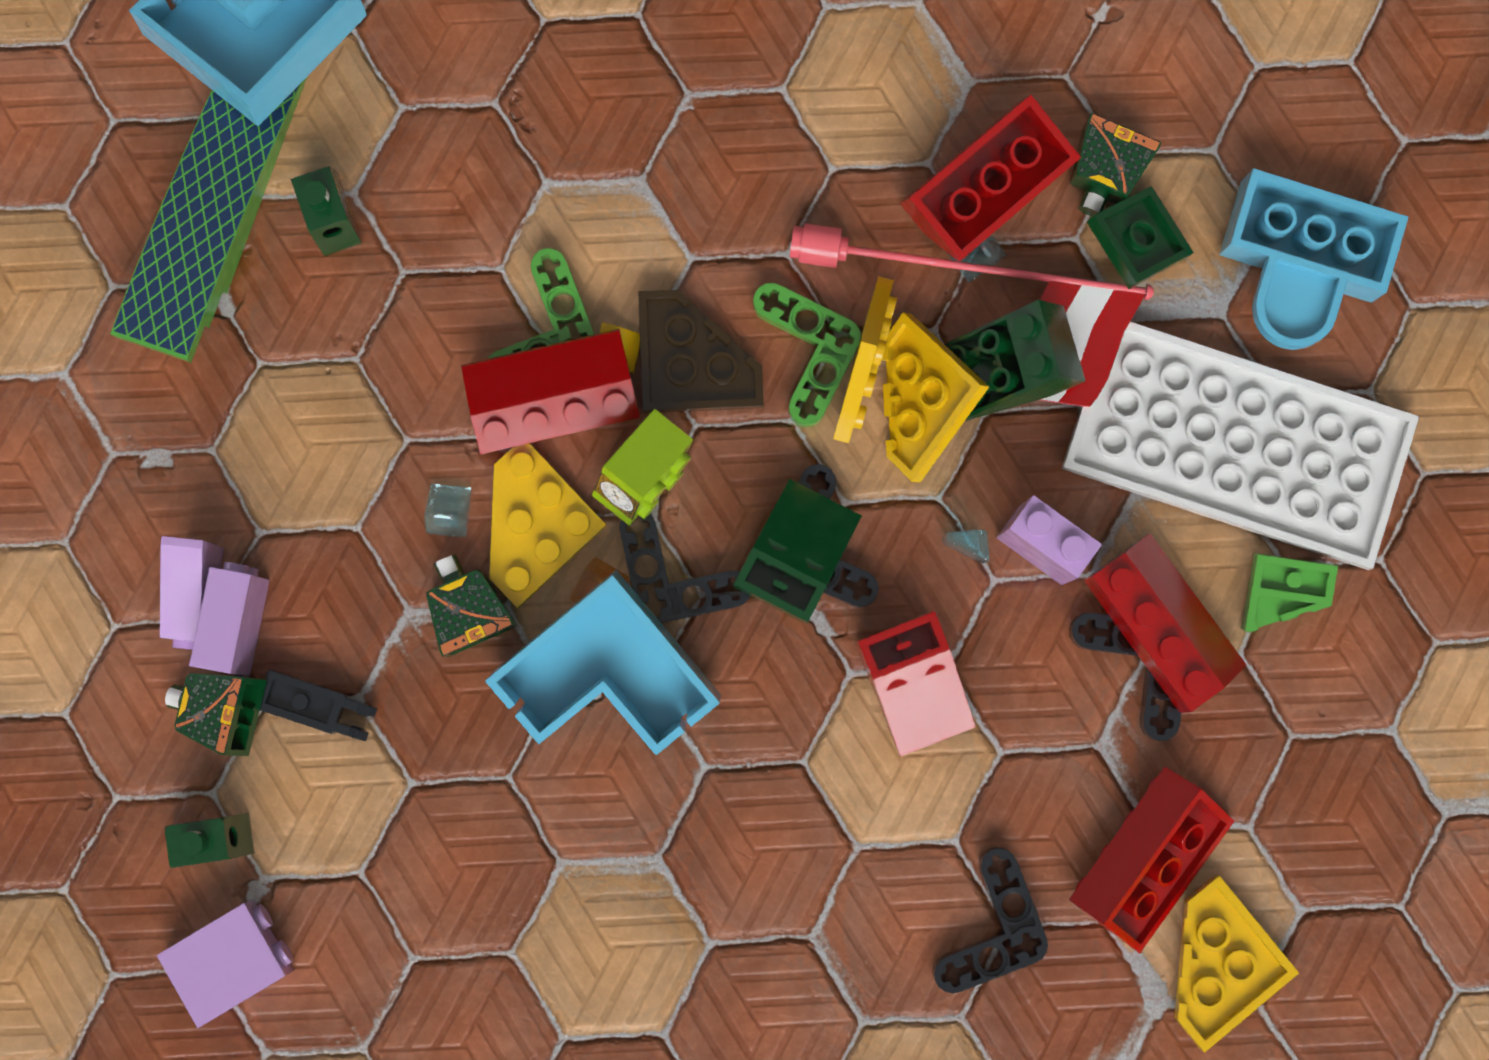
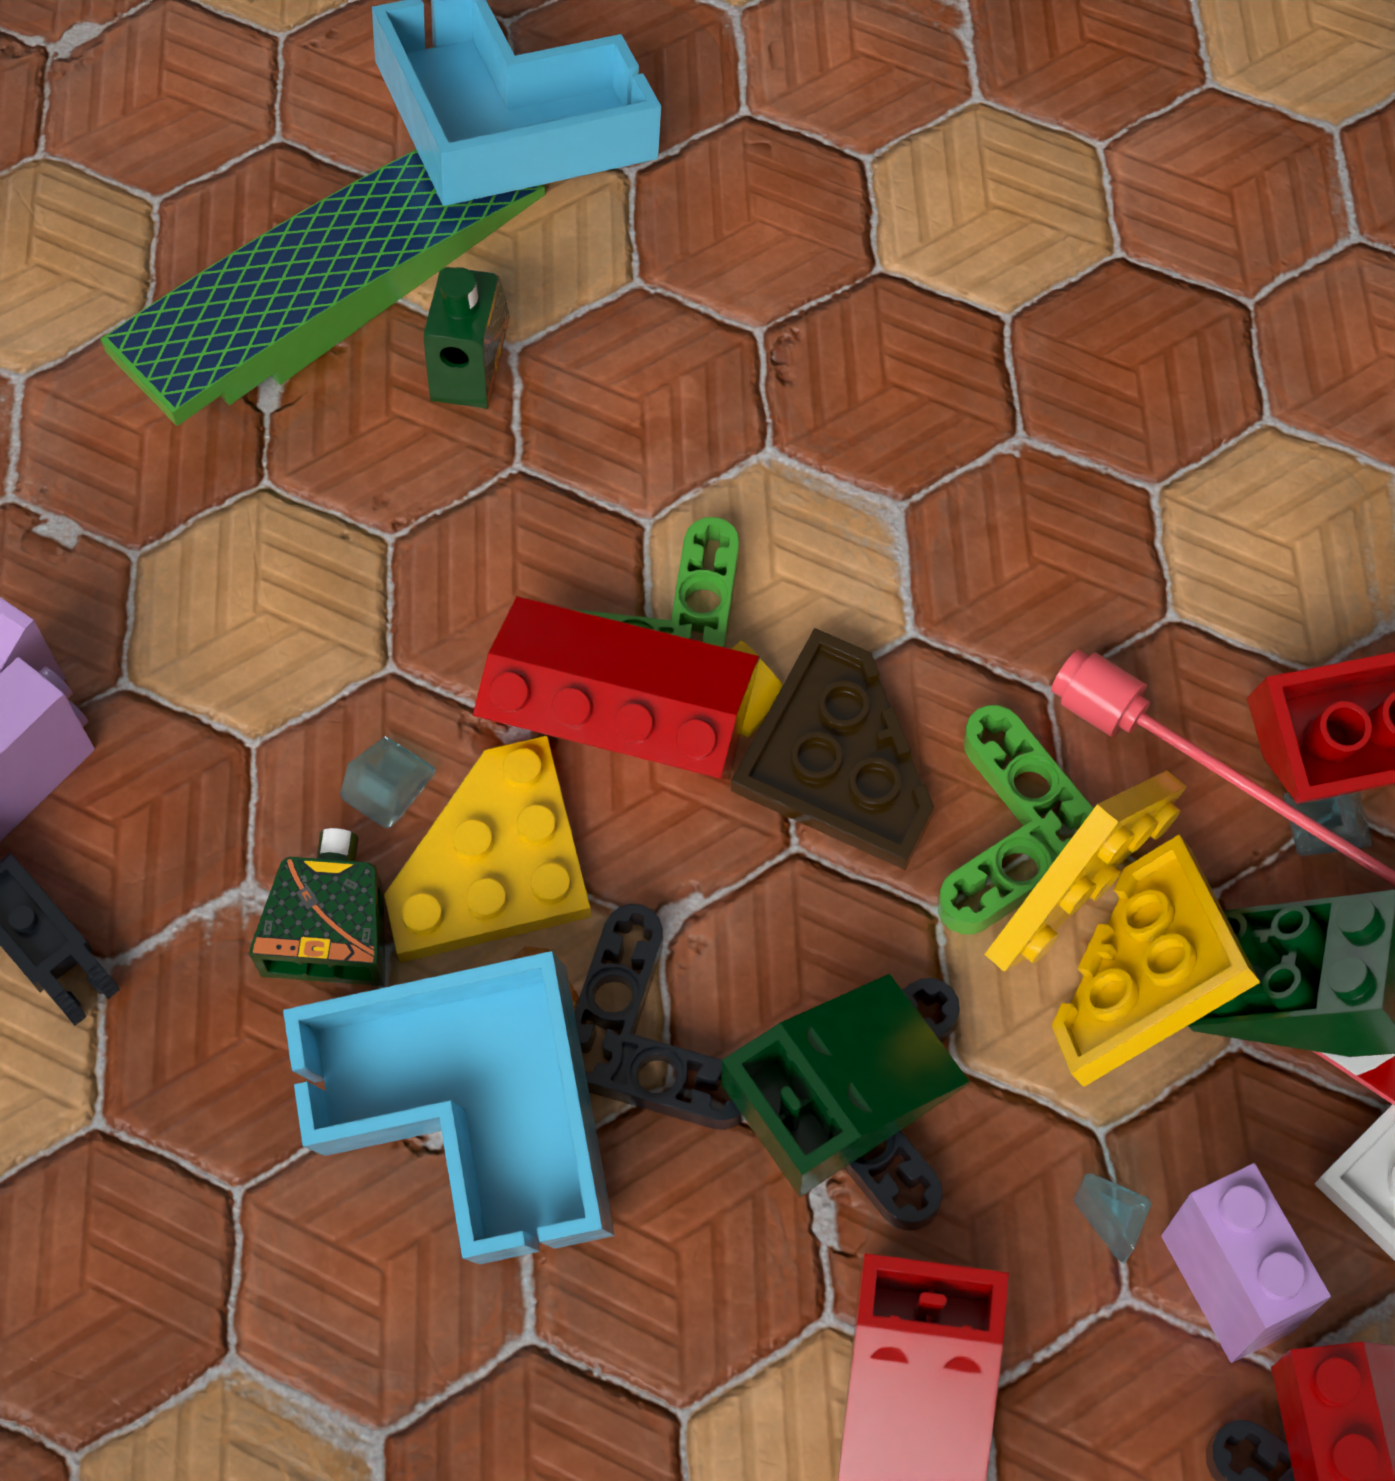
camera: 35 degrees right, 20 degrees down
lime brick [592,409,693,526] -> none

